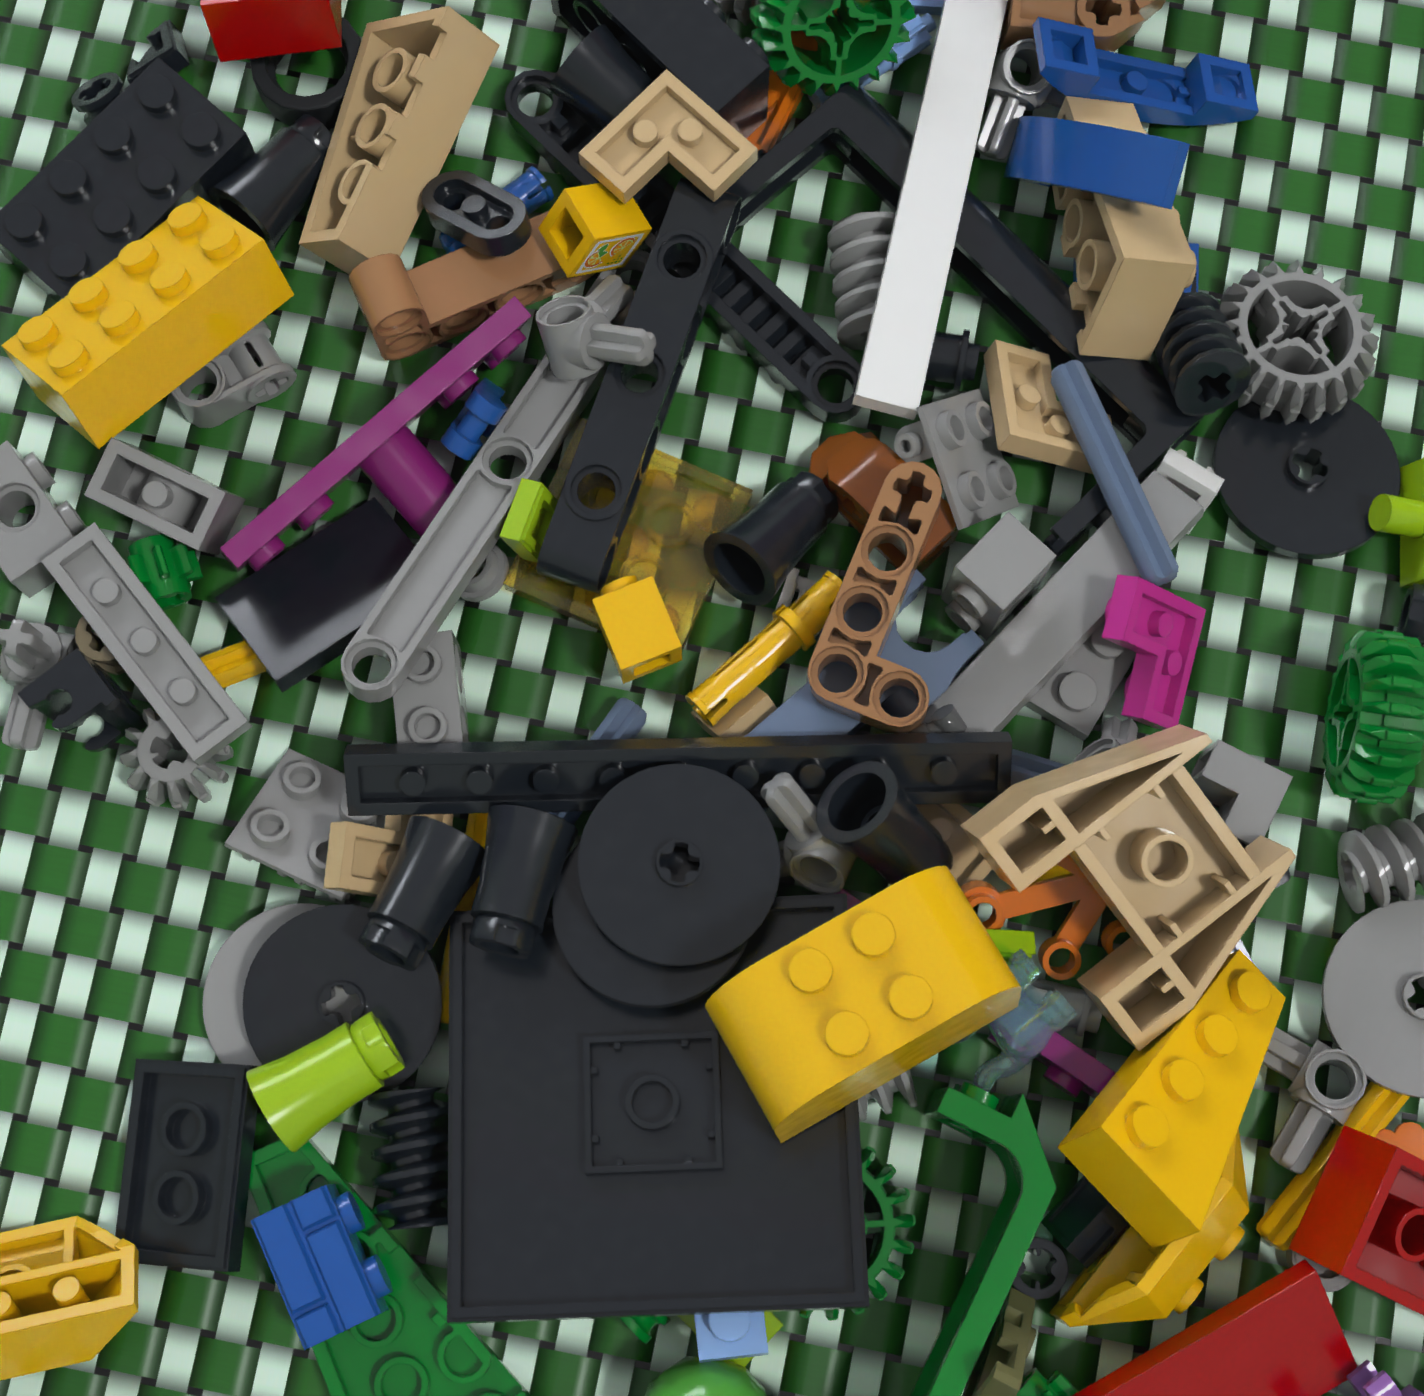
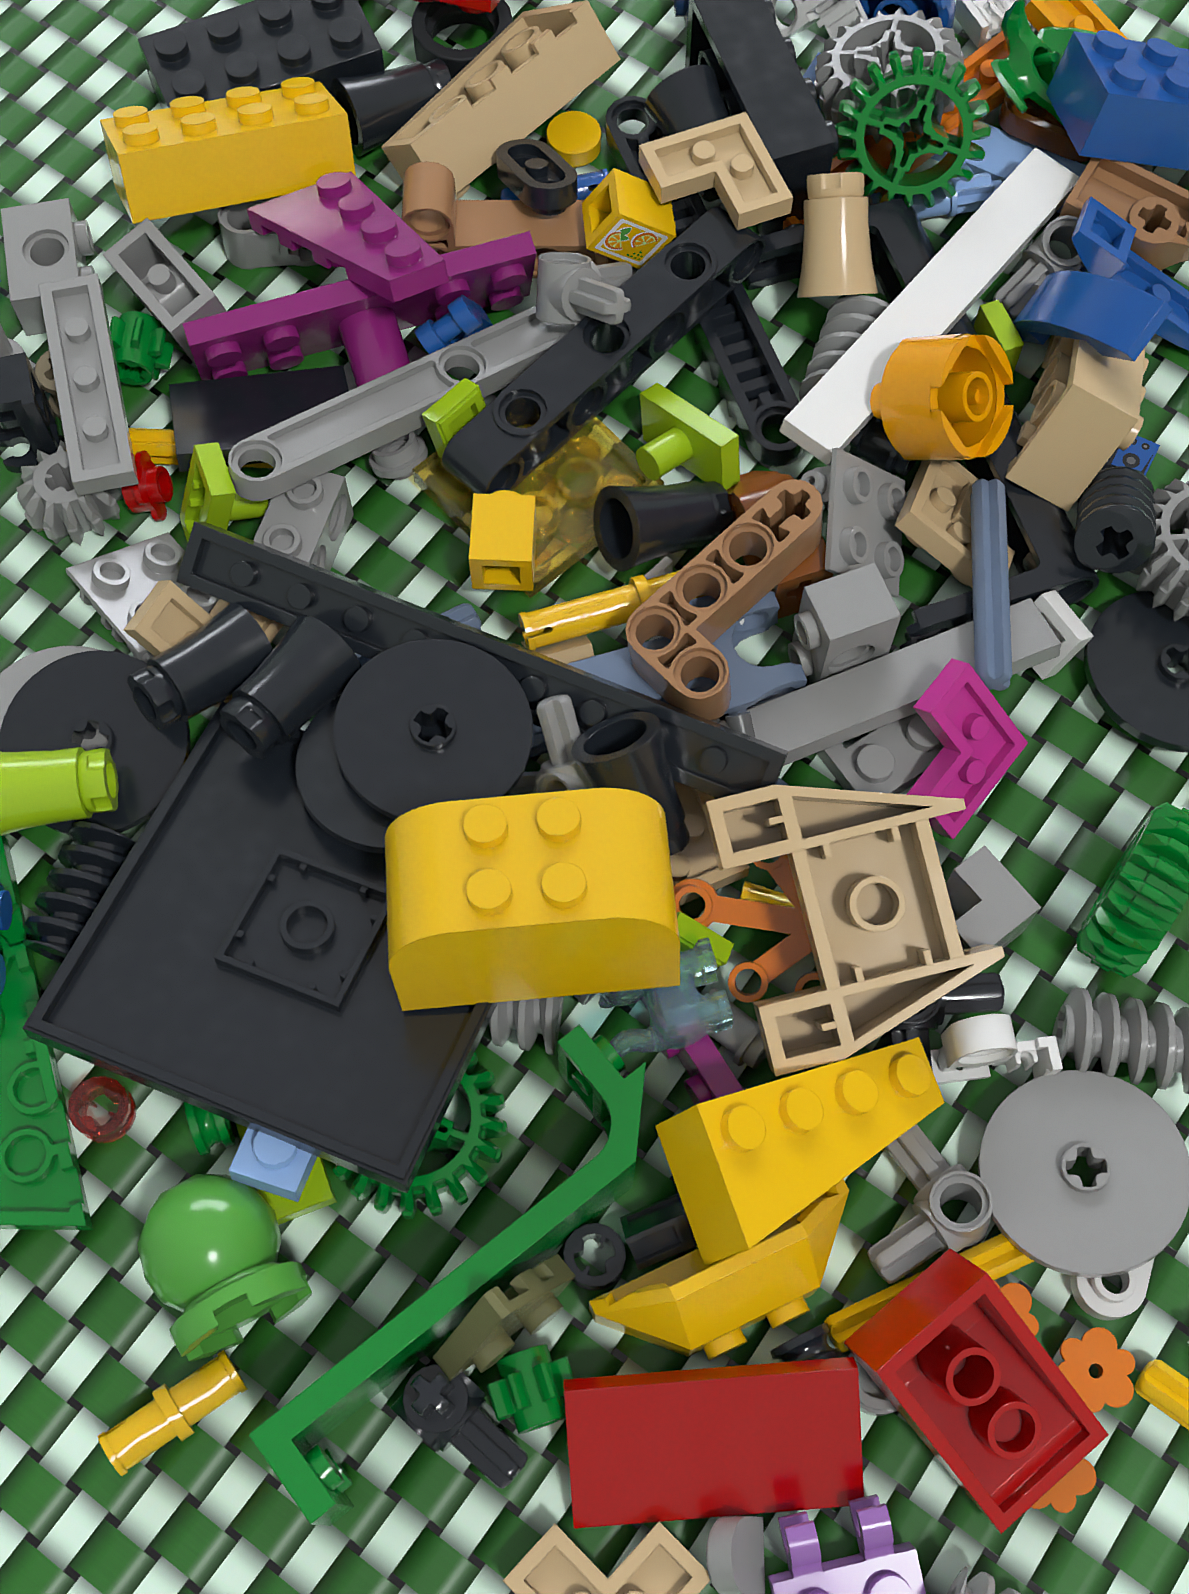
camera: 25 degrees right, 10 degrees down
none -> clear red bush [68,1076,136,1143]
none -> red plate [121,450,173,522]
none -> lime tile [179,442,268,542]
none -> magenta wing [247,171,449,303]
none -> yellow tile [547,111,601,167]
none -> lime tile [636,383,740,490]
none -> black bush [770,1323,843,1362]
none -> tan plant [797,172,878,298]
none -> light orange brick [870,333,1014,461]
none -> white piece [931,1014,1063,1085]
none -> lime tile [973,299,1024,375]

